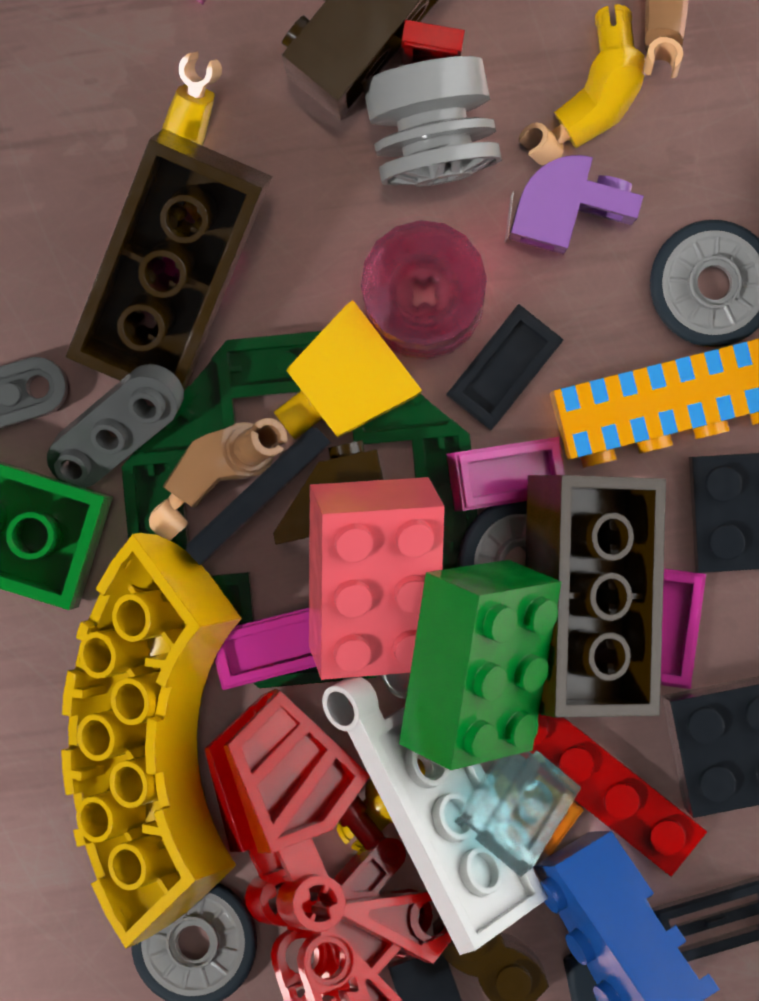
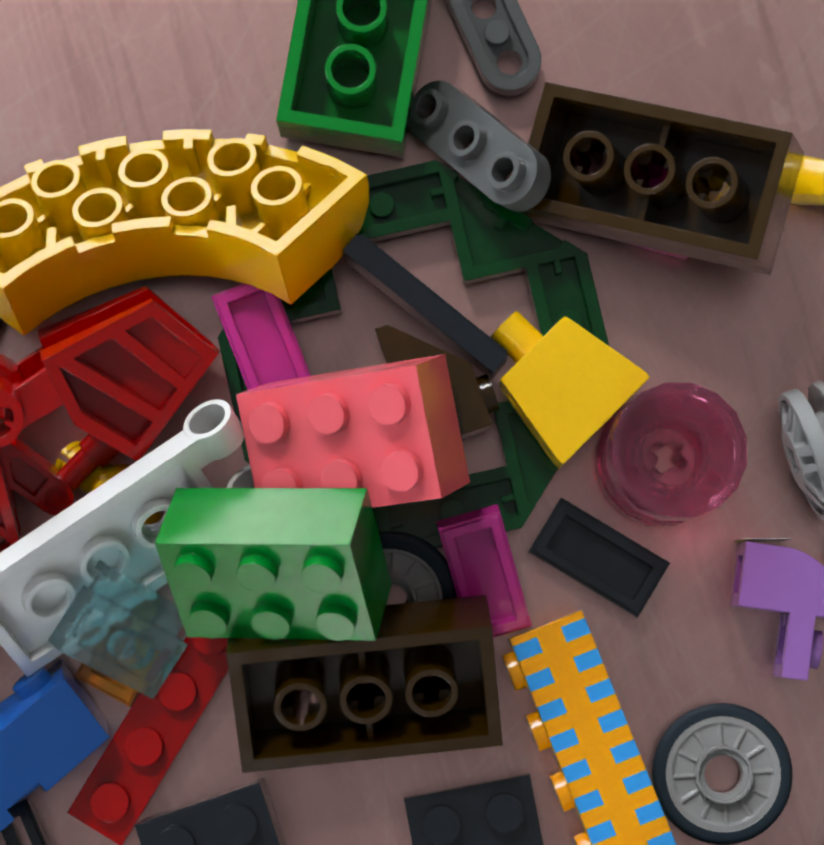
camera: 80 degrees right, 5 degrees down
medium nougat arm [149,418,288,541] -> none
dark pink tile [661,568,706,689] -> none

